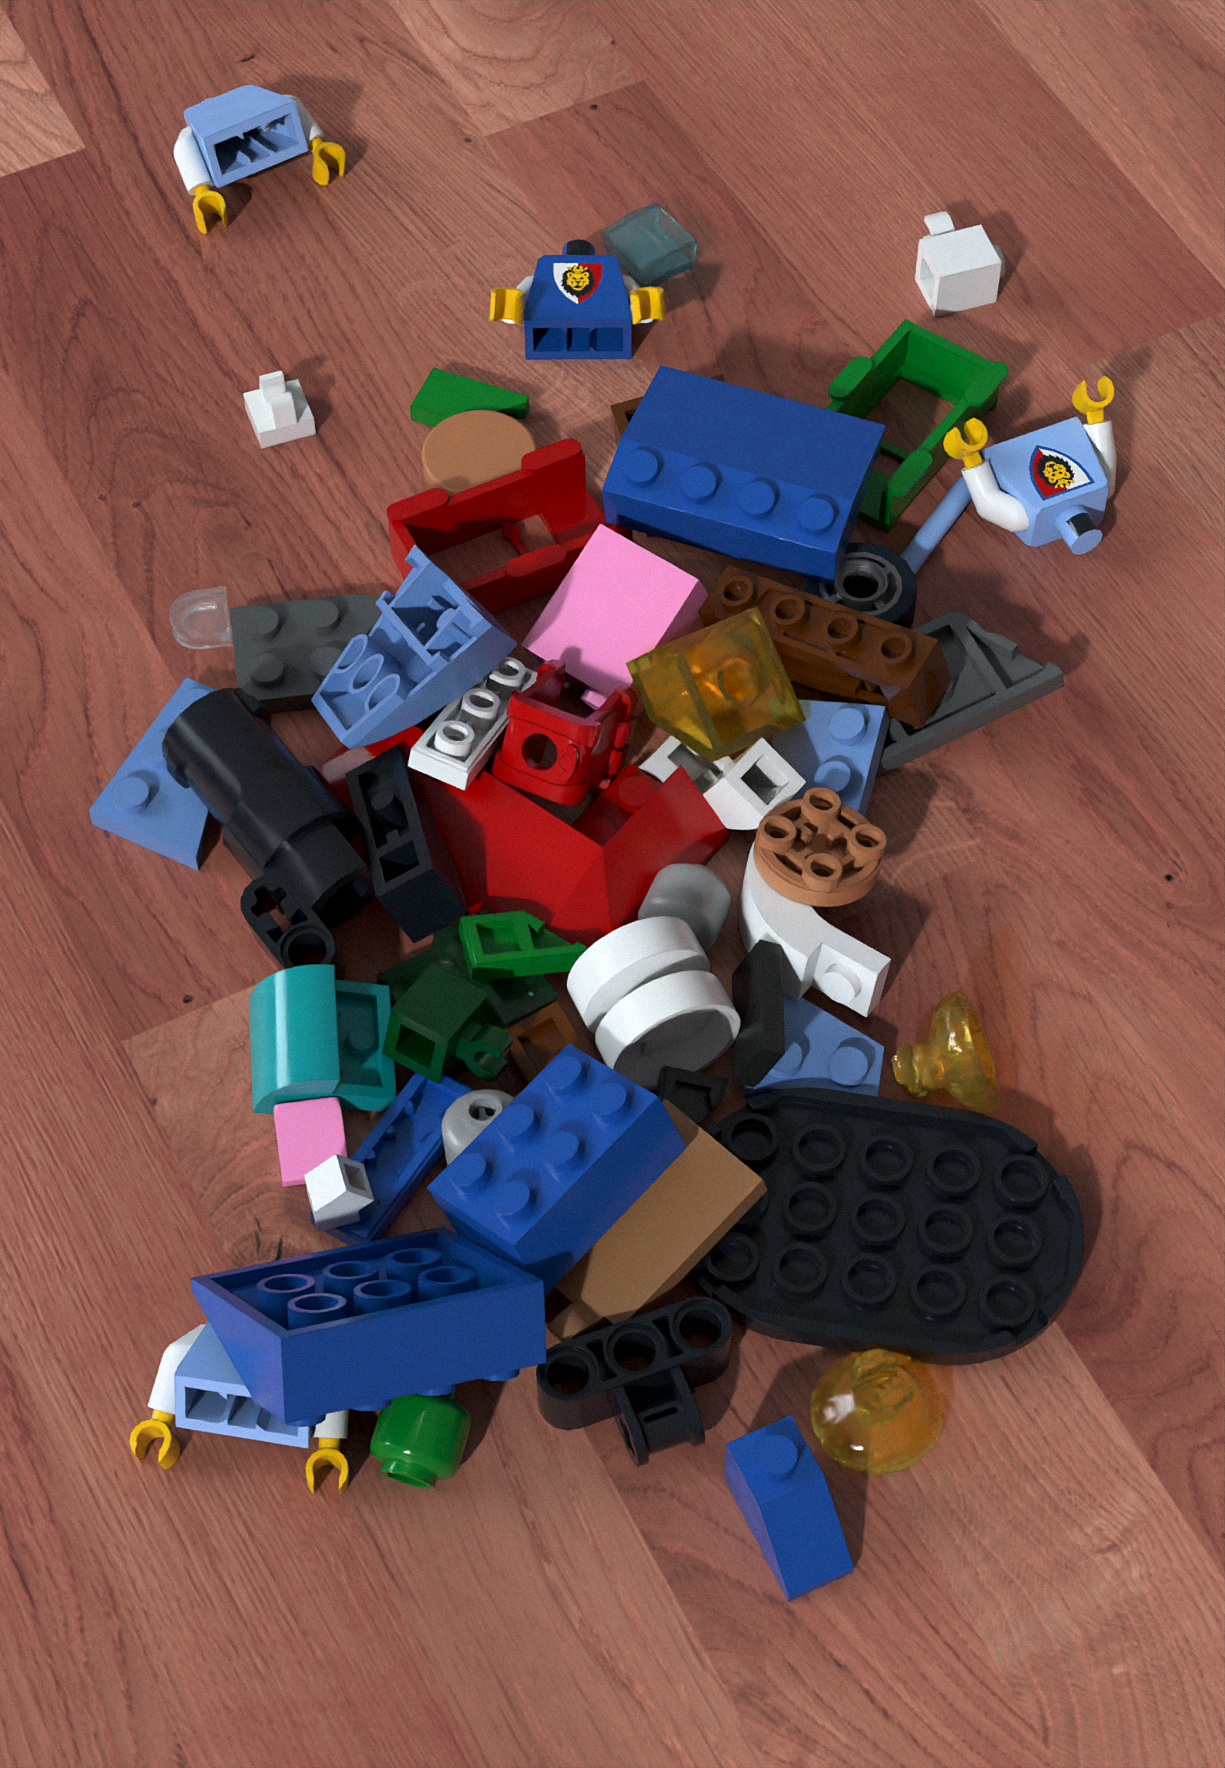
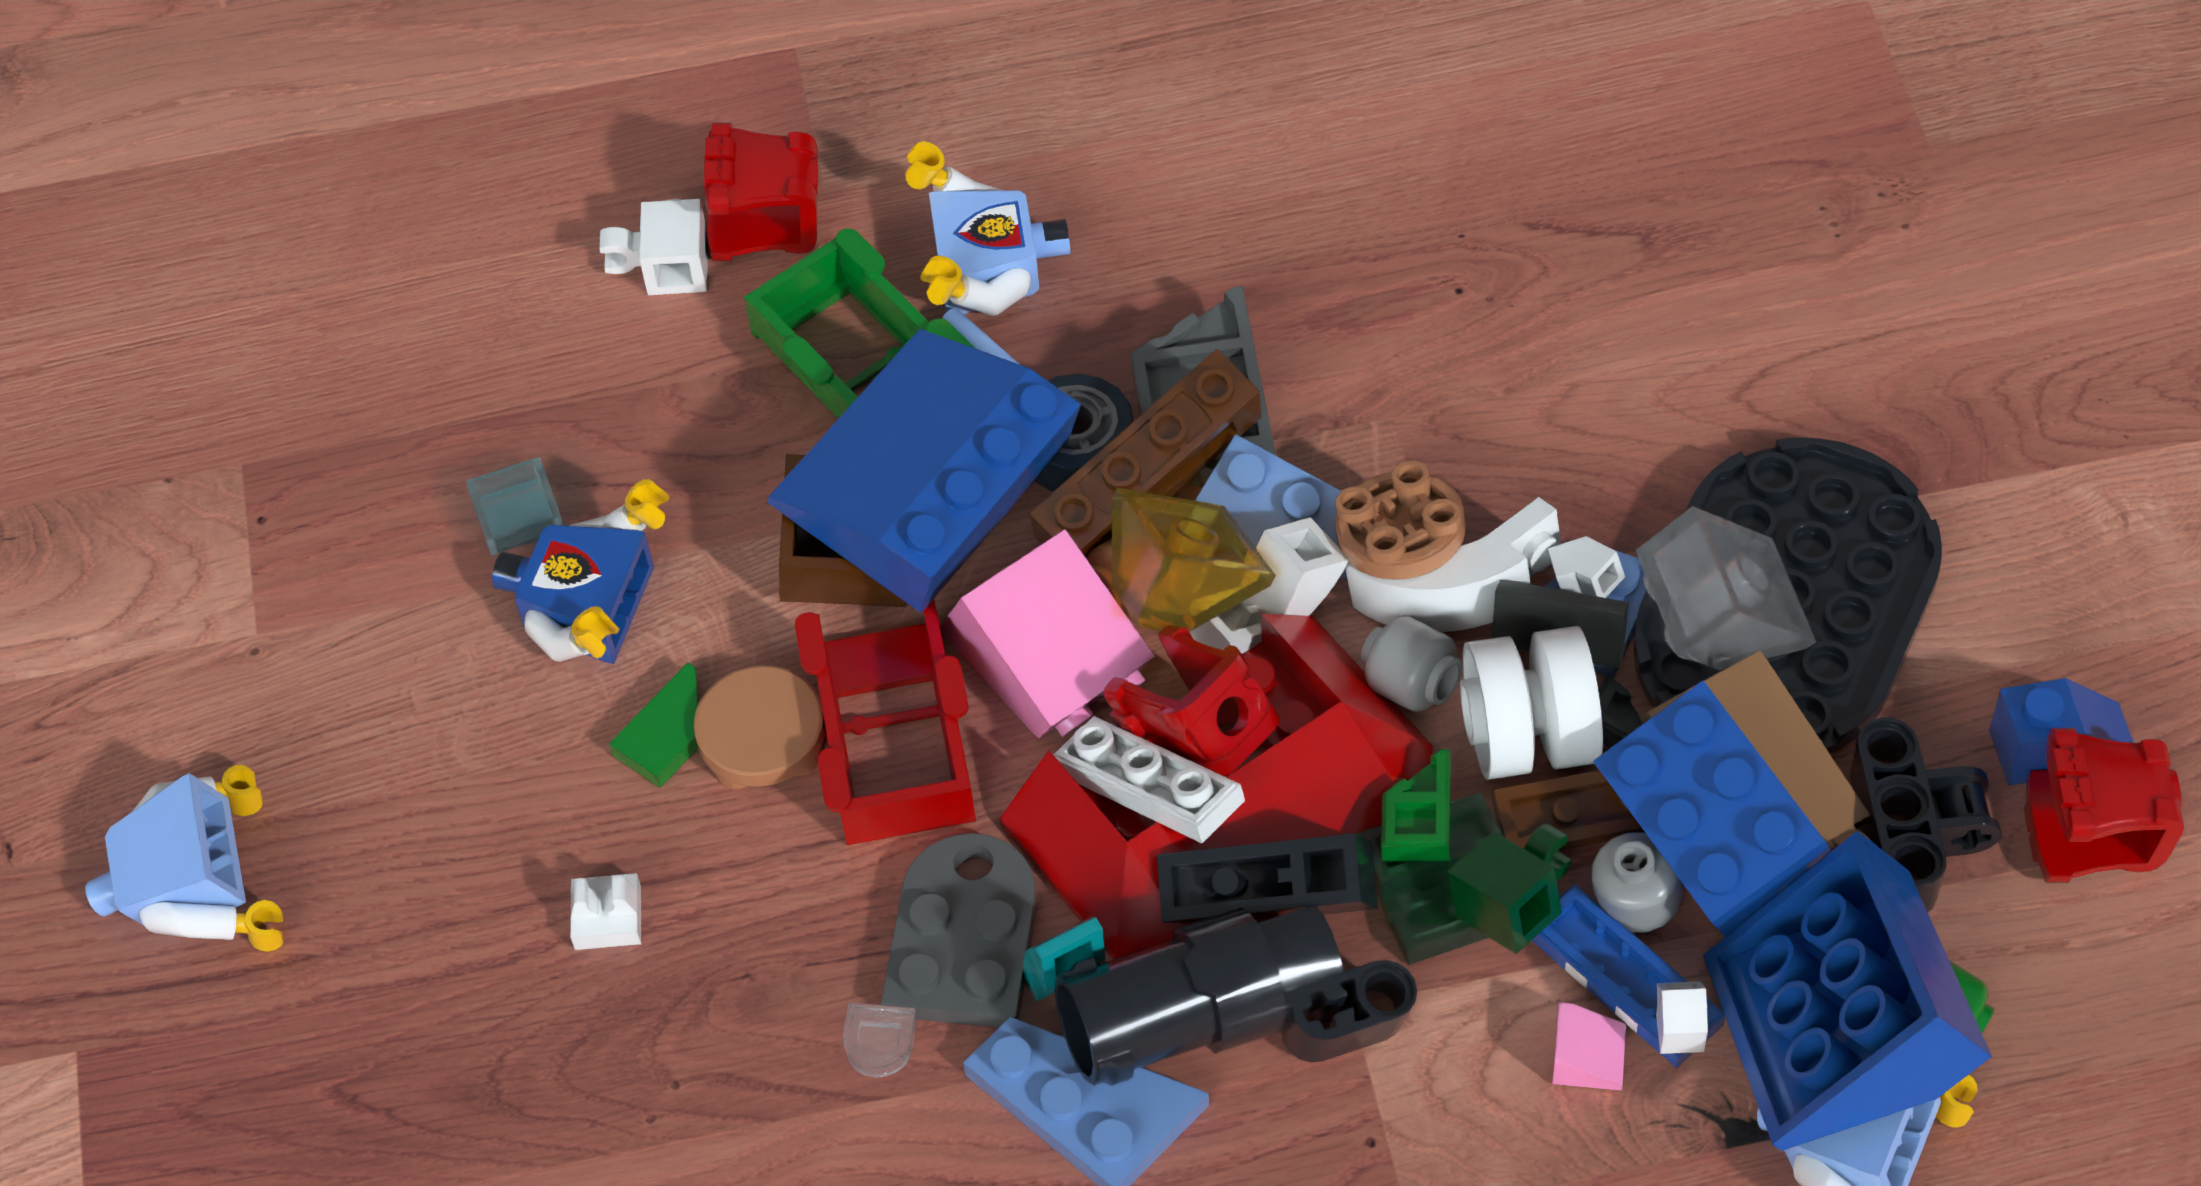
camera: 70 degrees left, 0 degrees up
teal brick [249,964,396,1115] -> none
medium blue wedge [311,545,518,749] -> none
clear yellow hair [810,1348,944,1476] -> none
clear yellow hair [891,990,1001,1114] -> none
none -> red piece [704,123,818,261]
none -> teal slope [1023,917,1106,1002]
none -> white piece [1548,536,1625,598]
none -> clear slope [1636,506,1816,670]
none -> red piece [2024,728,2184,883]

